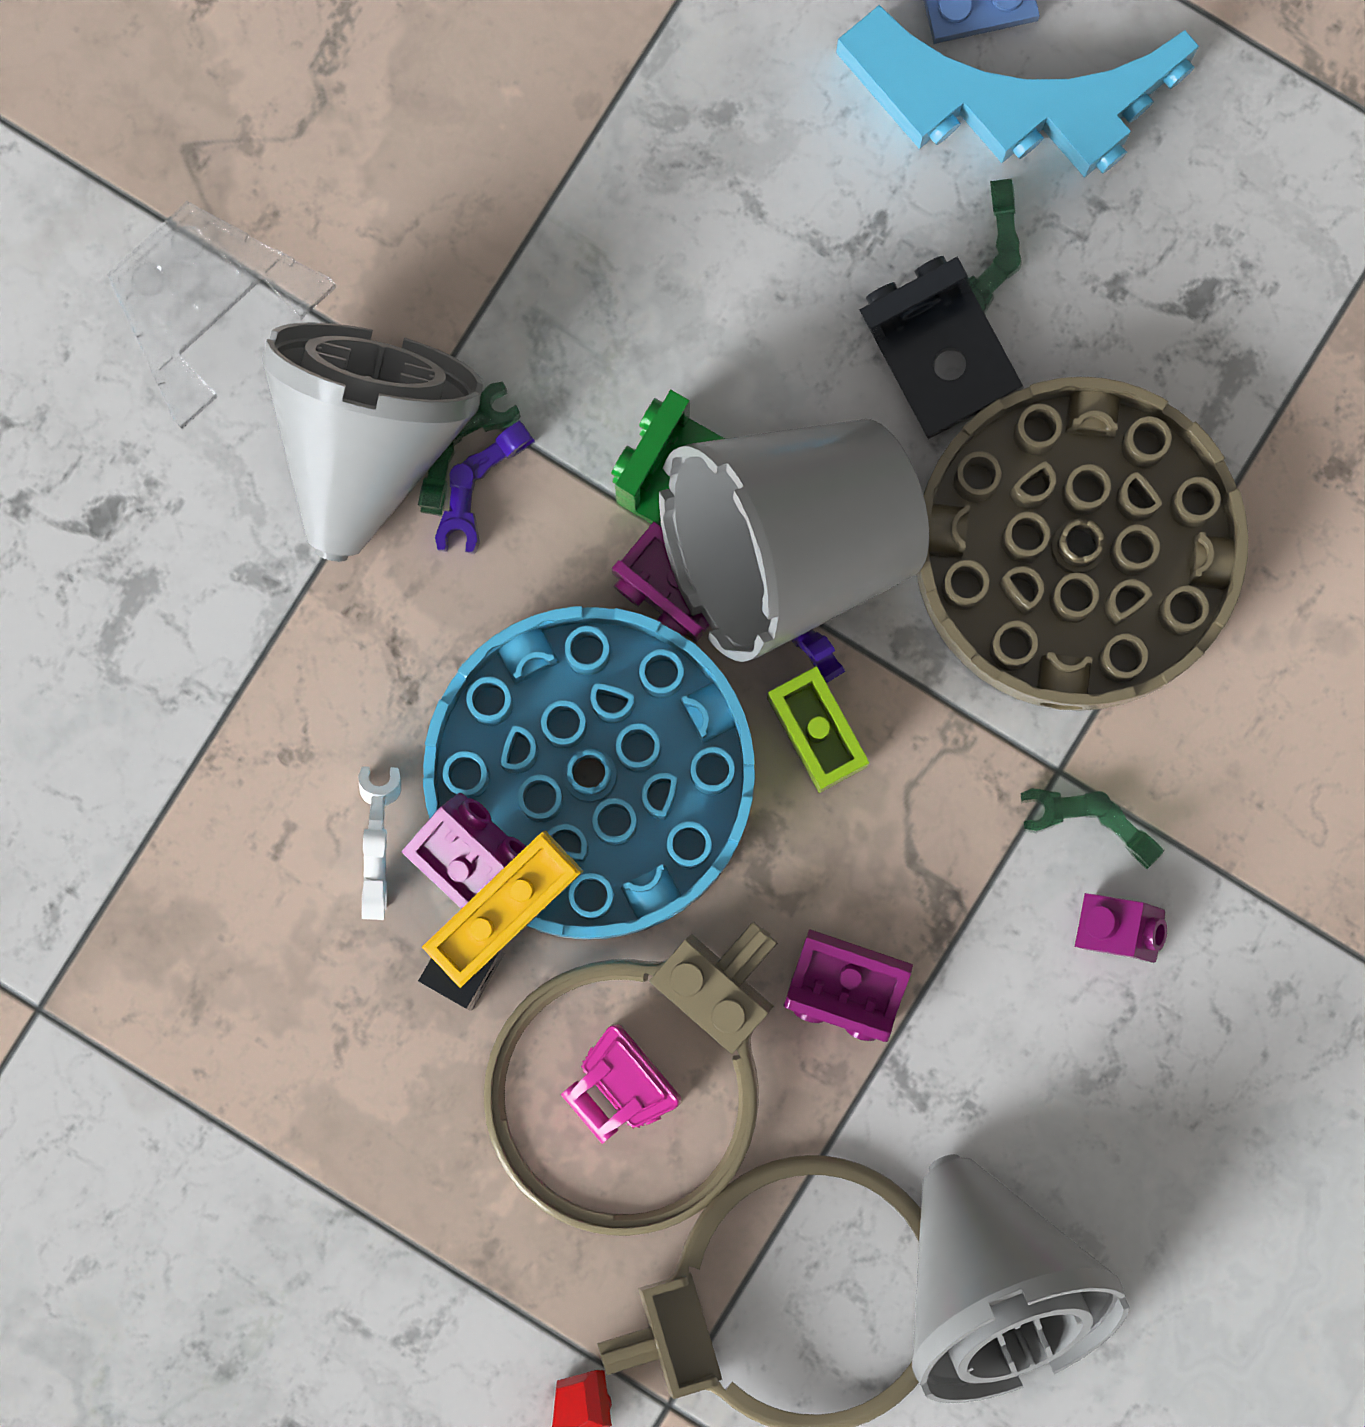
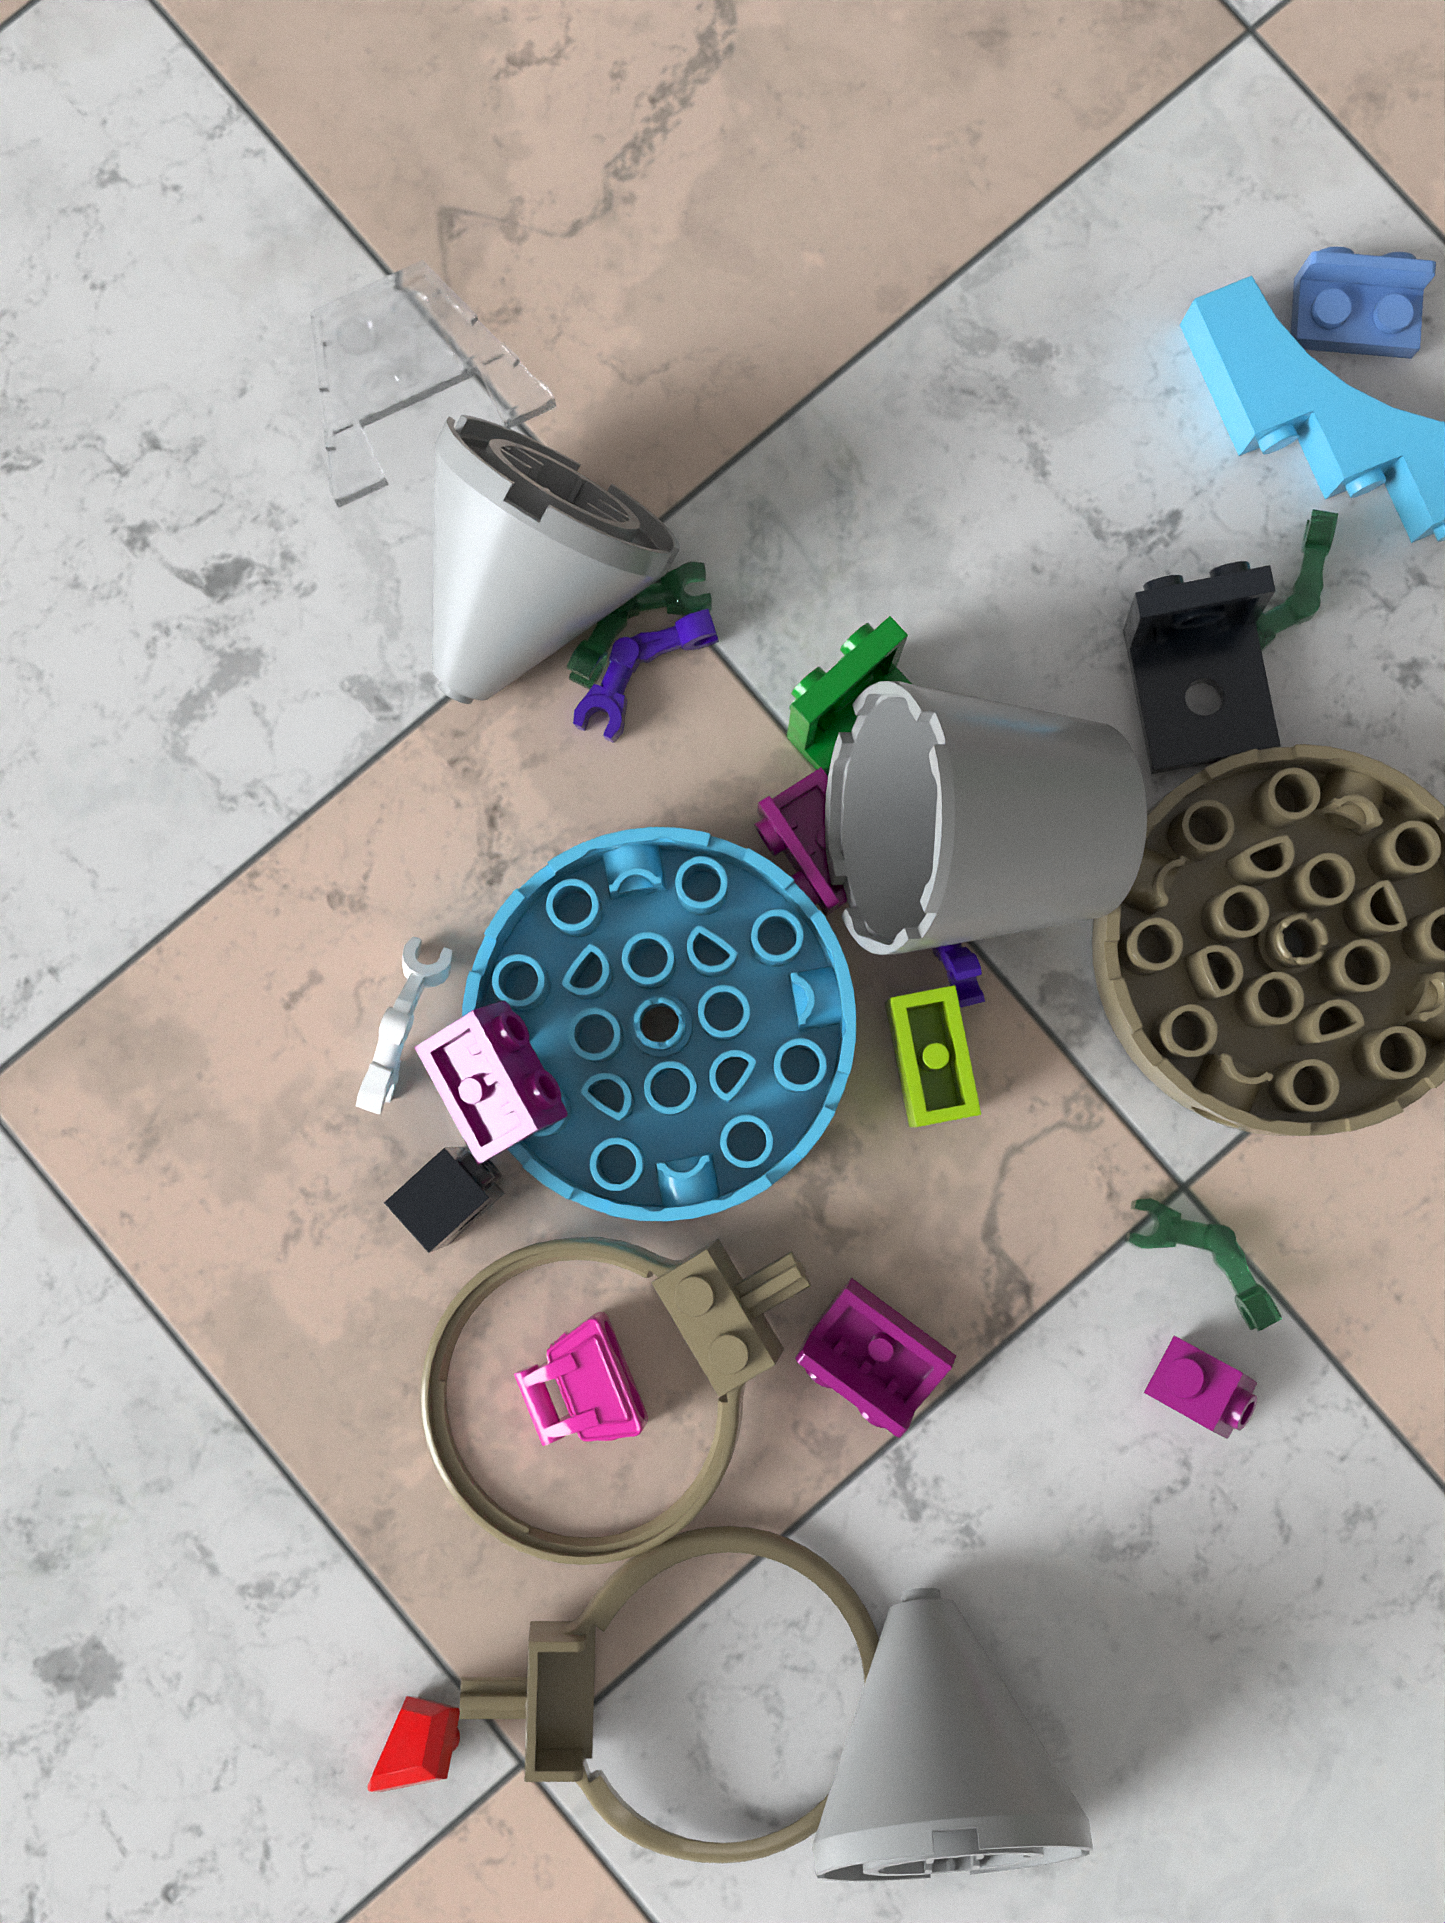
camera: 20 degrees right, 0 degrees up
yellow tile [422,830,583,988] -> none

